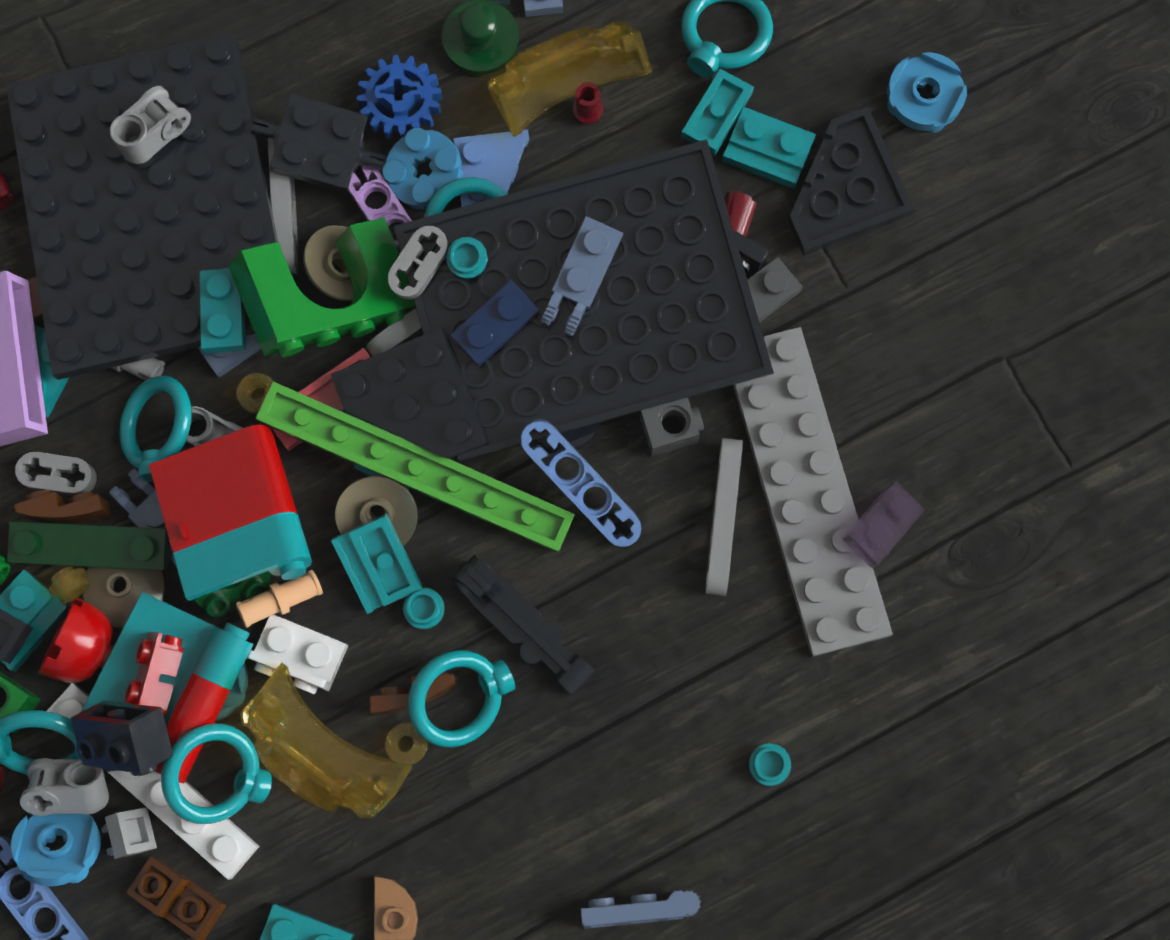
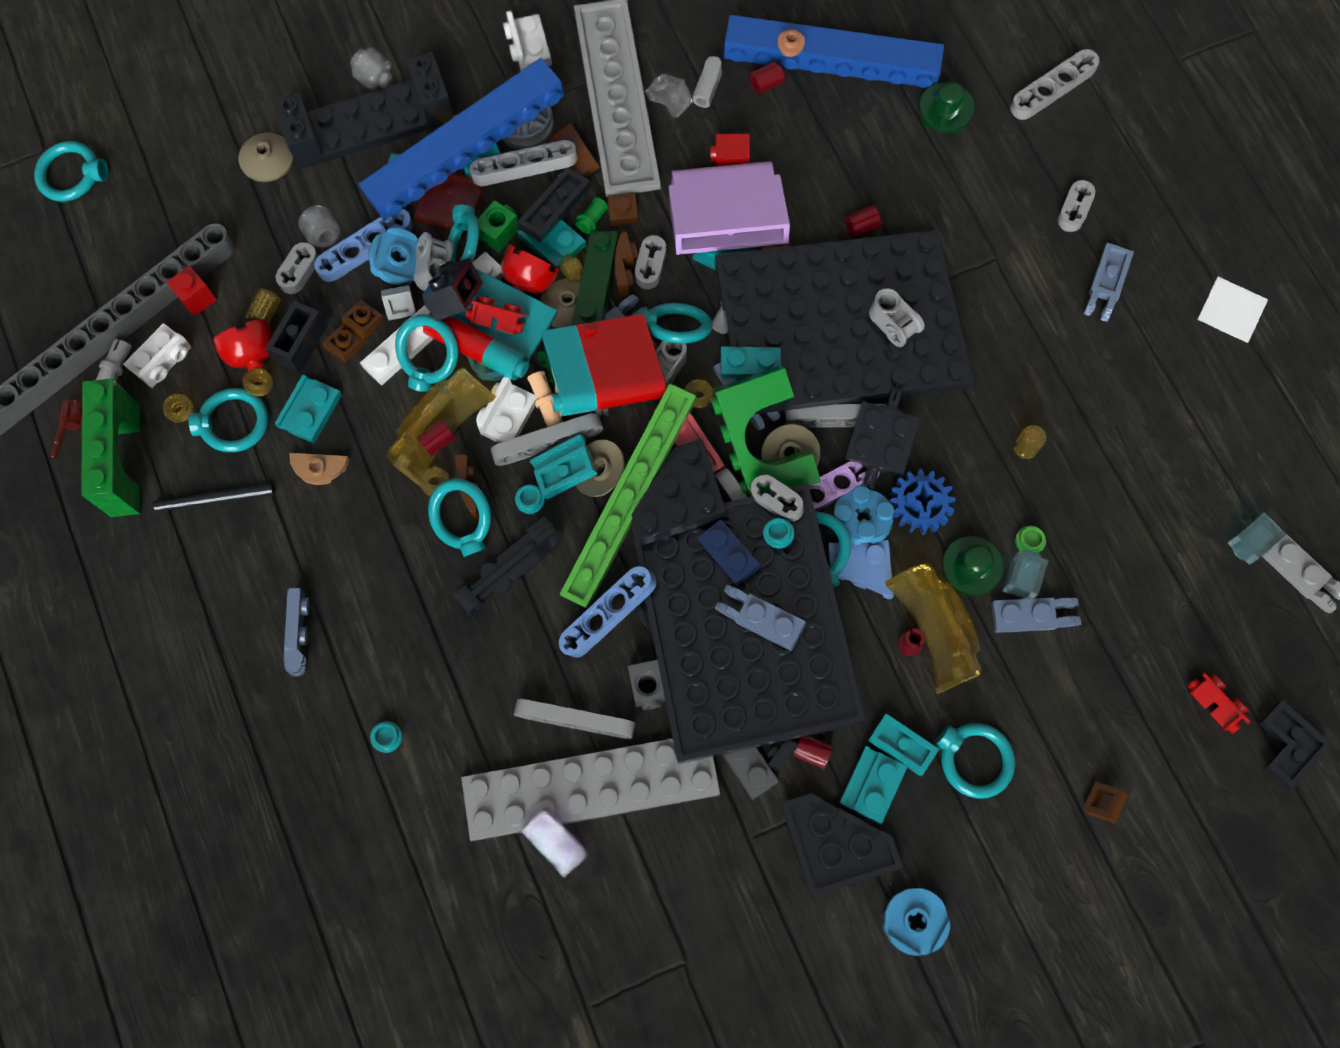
camera: 95 degrees right, 5 degrees down
none -> dark red piece [416,418,456,456]
none -> light grey beam [491,413,604,466]

